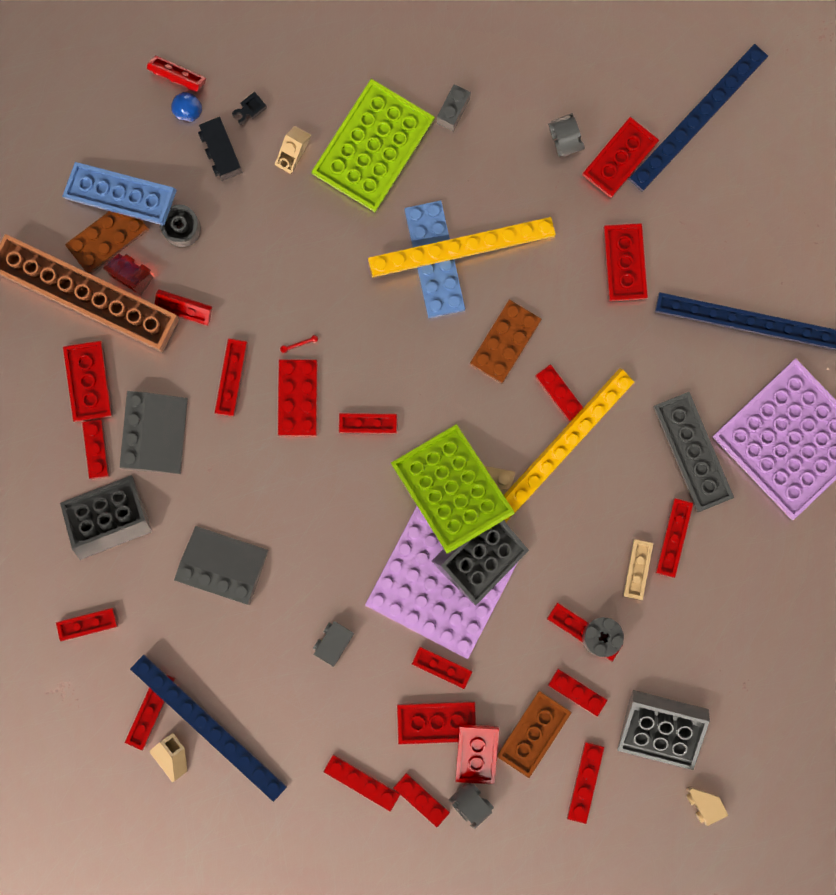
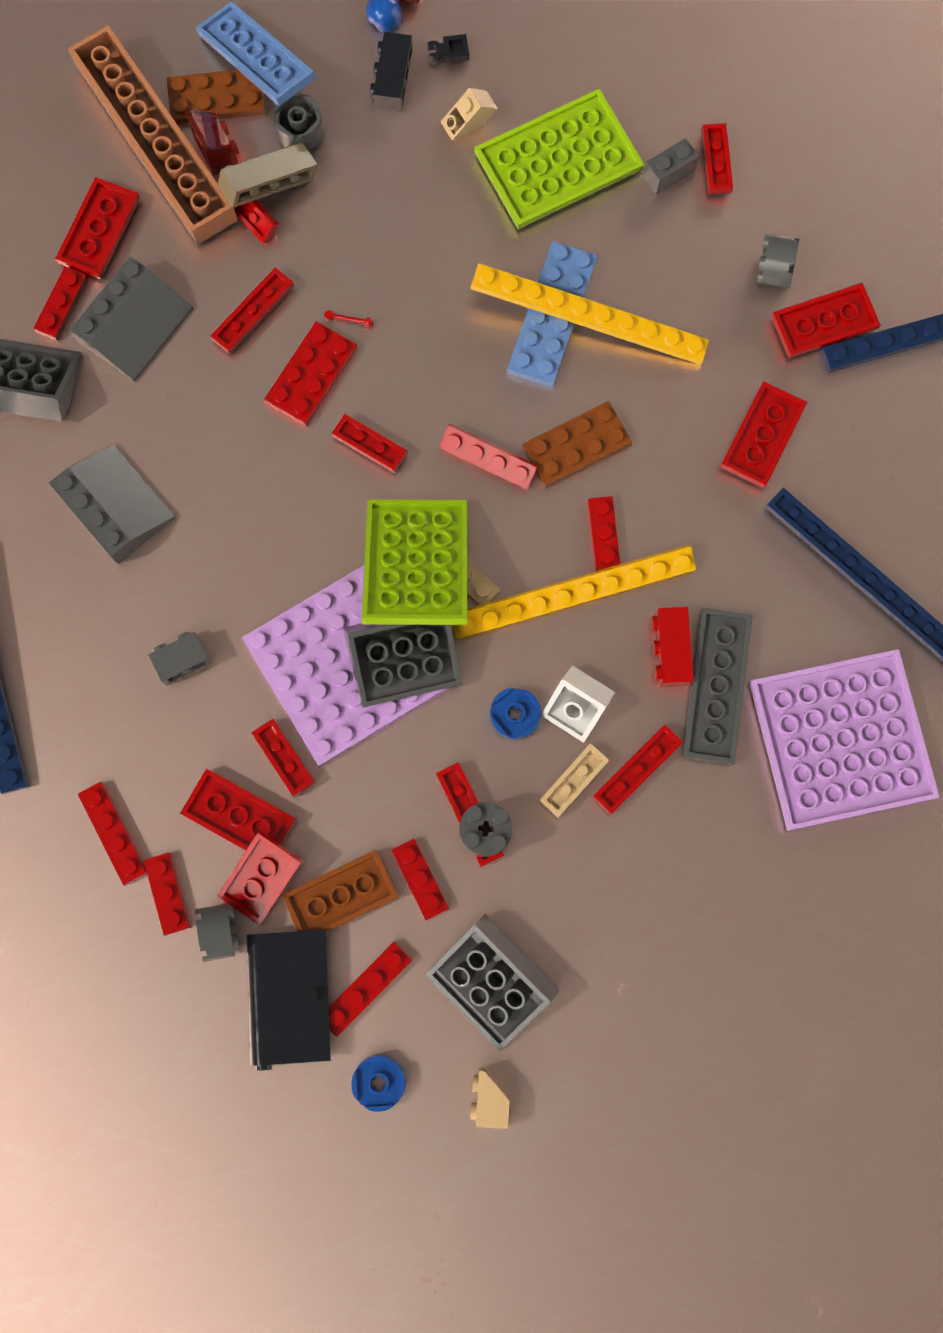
camera: 30 degrees right, 5 degrees down
none -> dark tan brick [217,143,318,208]
none -> black door [246,930,331,1071]
none -> blue plate [351,1055,406,1112]
none -> plate [439,424,539,489]
none -> blue plate [490,688,541,740]
none -> white slope [541,665,616,743]
none -> red brick [651,607,694,687]
none -> red plate [701,123,733,194]

